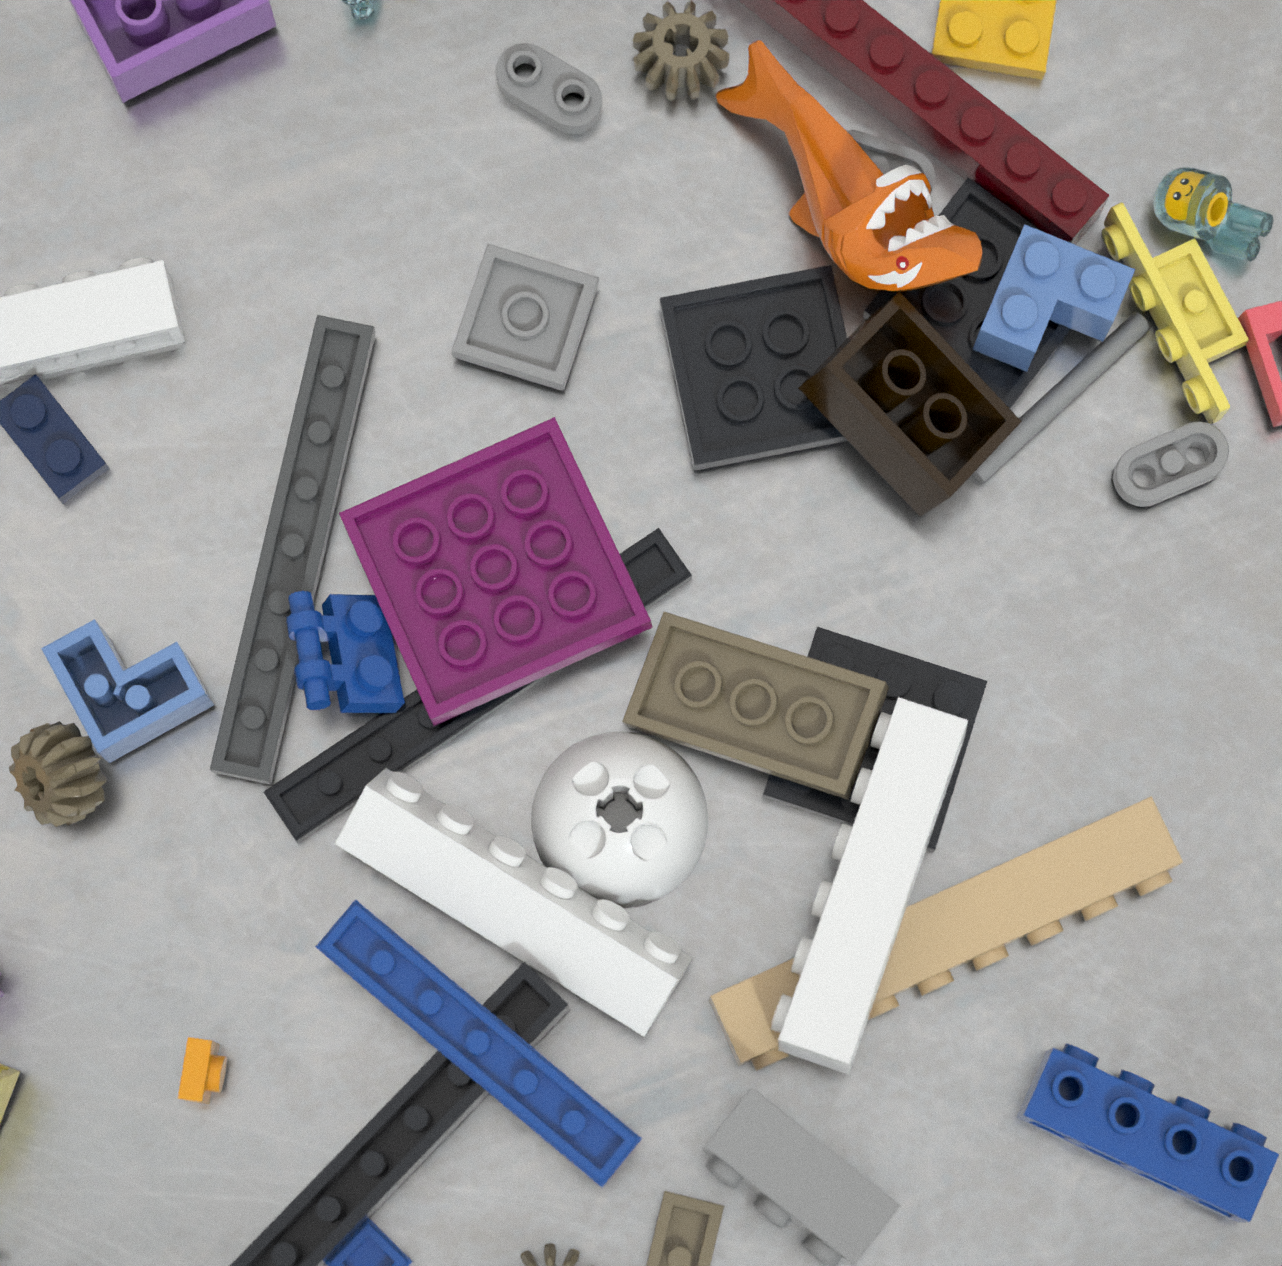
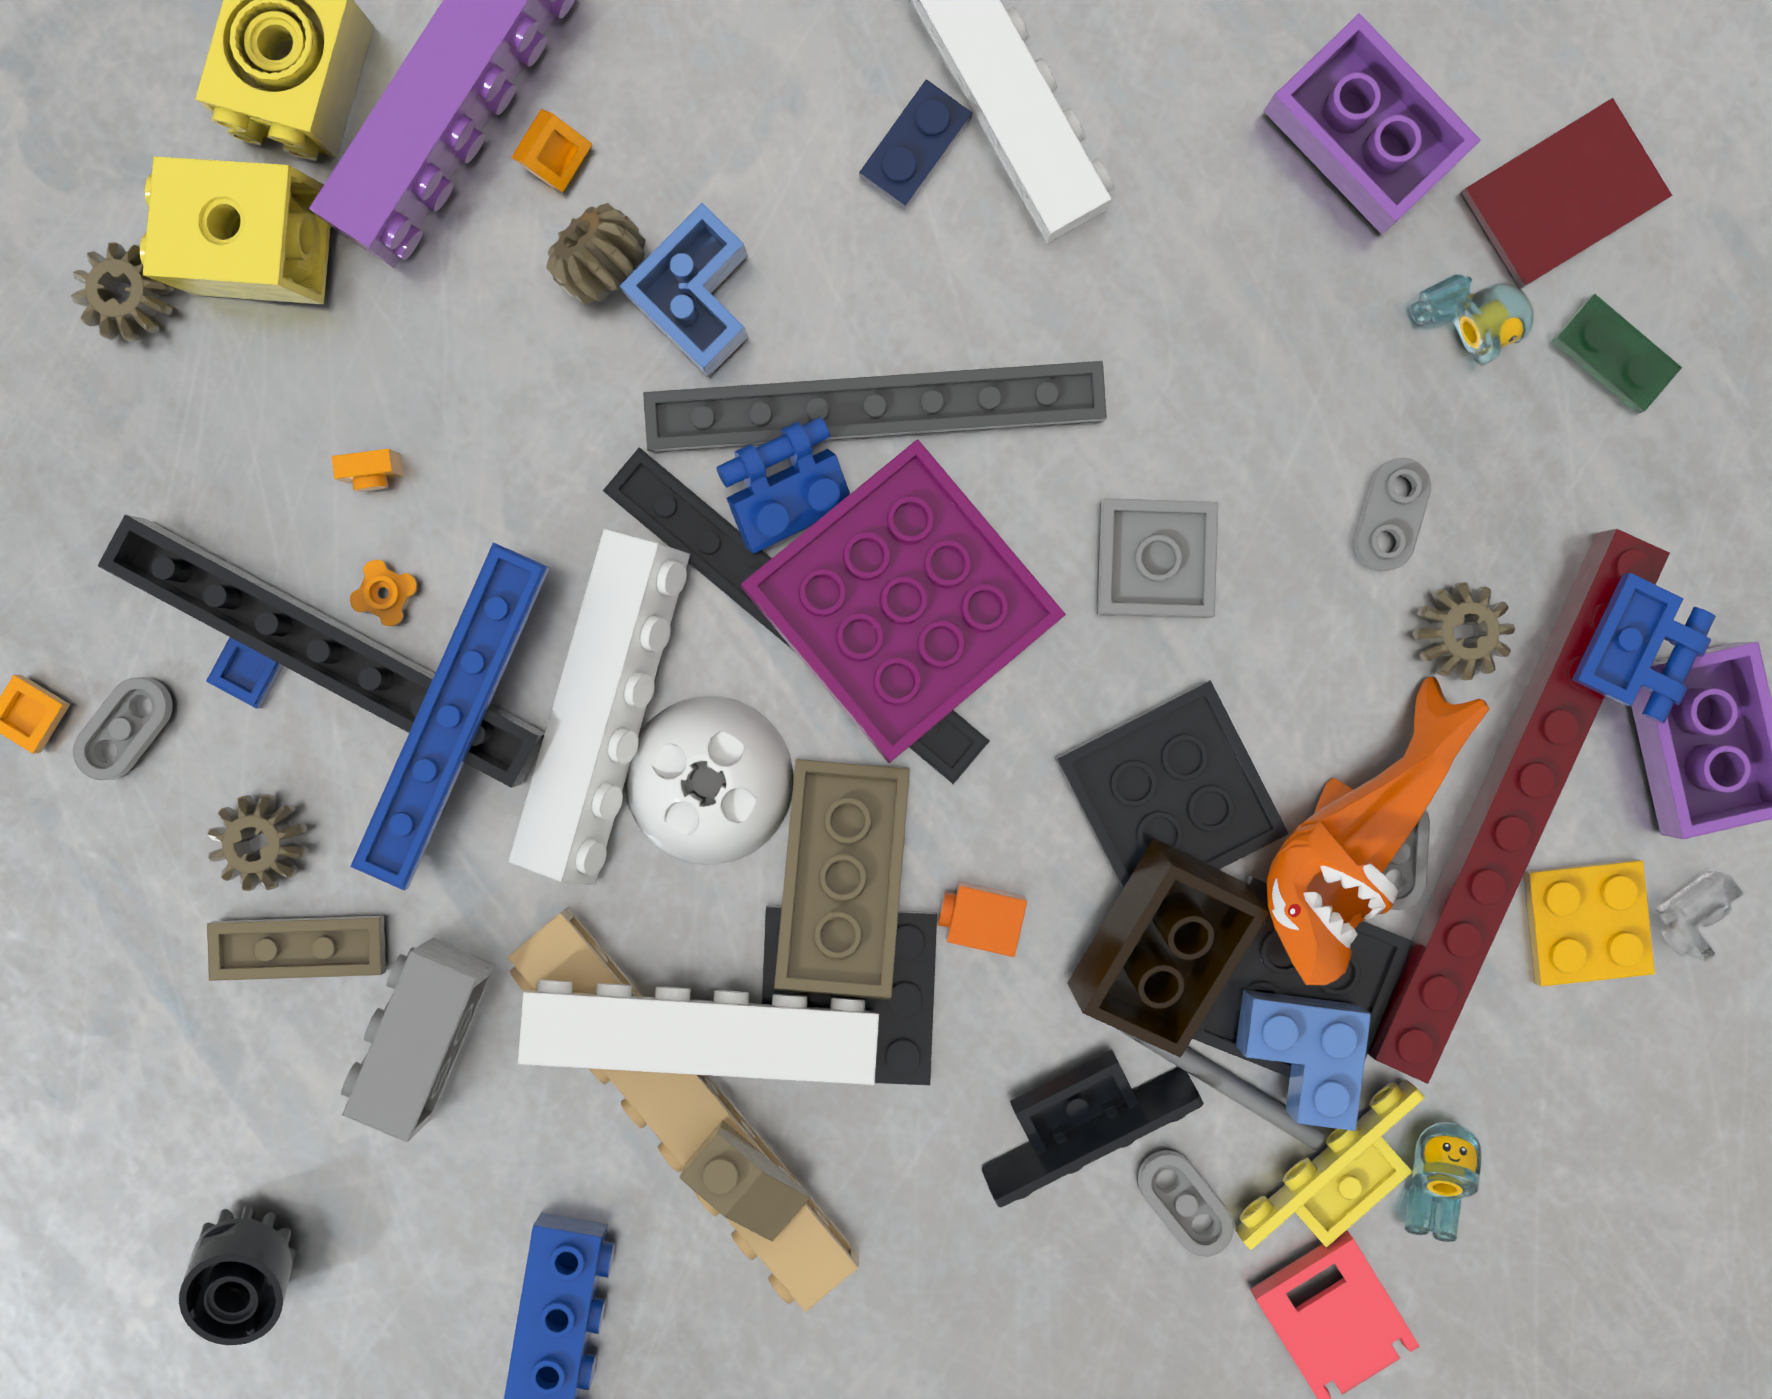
camera: 75 degrees right, 10 degrees up
none -> light orange plate [350,560,417,626]
none -> dark tan slope [679,1120,811,1242]
none -> orange brick [938,881,1027,957]
none -> black bracket [982,1050,1204,1207]

